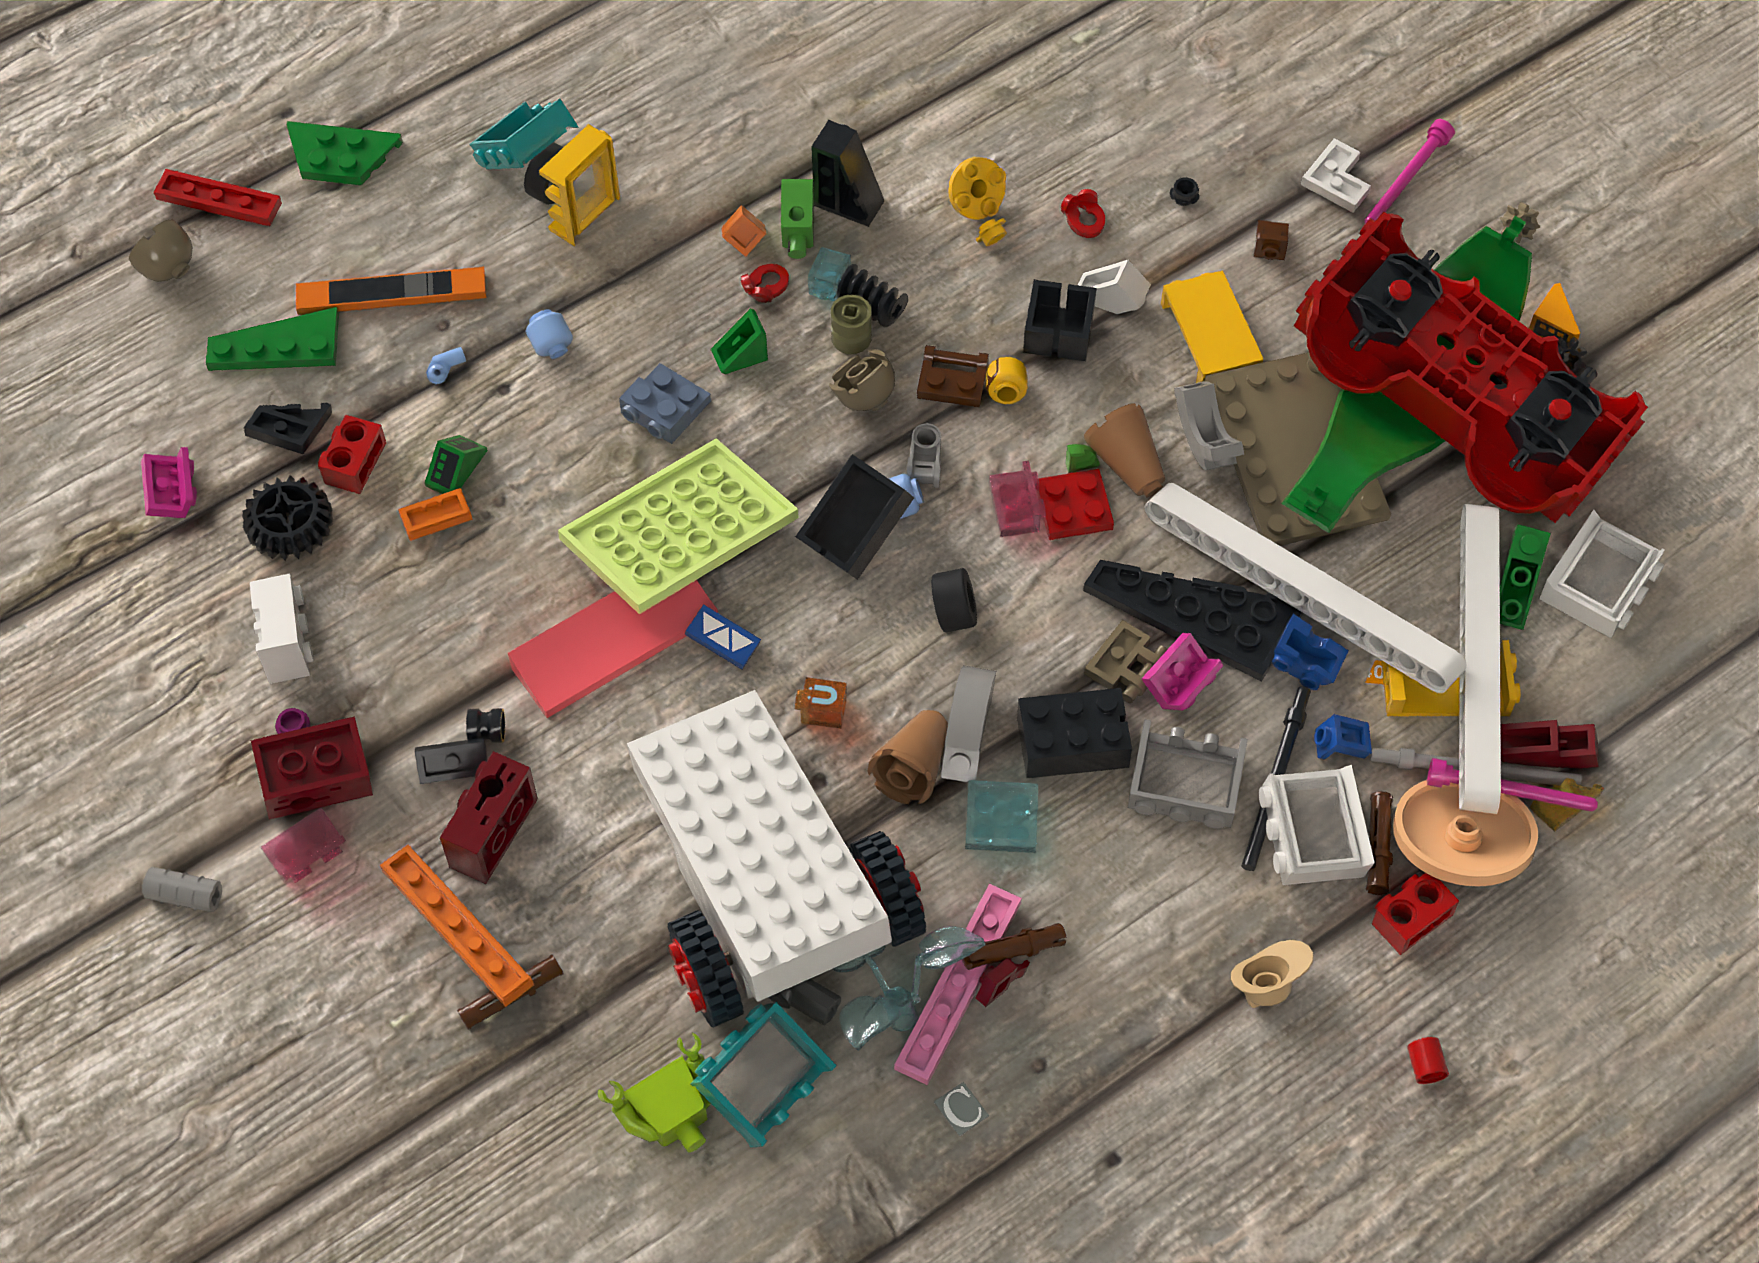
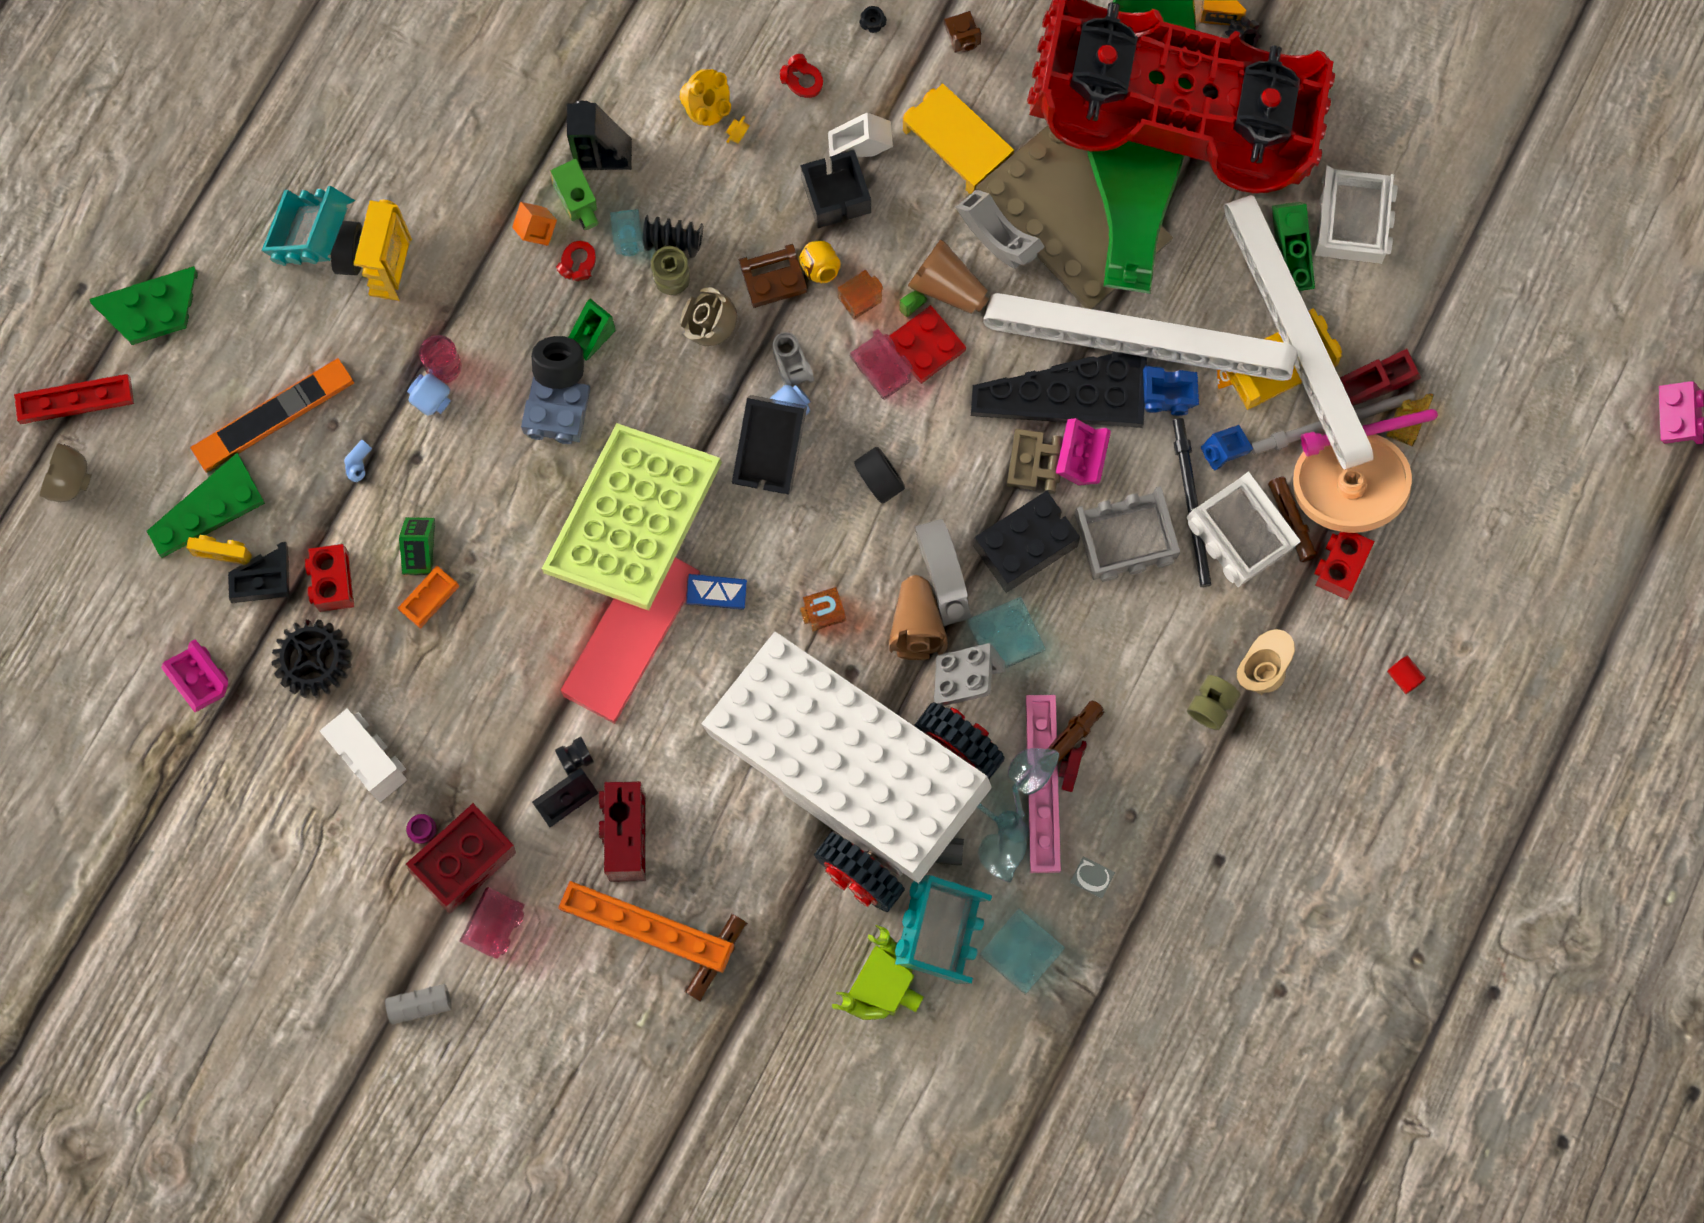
camera: 25 degrees left, 15 degrees up
none -> yellow plate [186,535,252,565]
none -> clear pink wheel [419,335,462,383]
none -> black tyre [531,336,584,389]
none -> clear orange brick [838,270,883,320]
none -> light grey bracket [934,643,1005,706]
none -> clear light blue plate [980,909,1065,995]
none -> olive wheel [1187,675,1241,730]

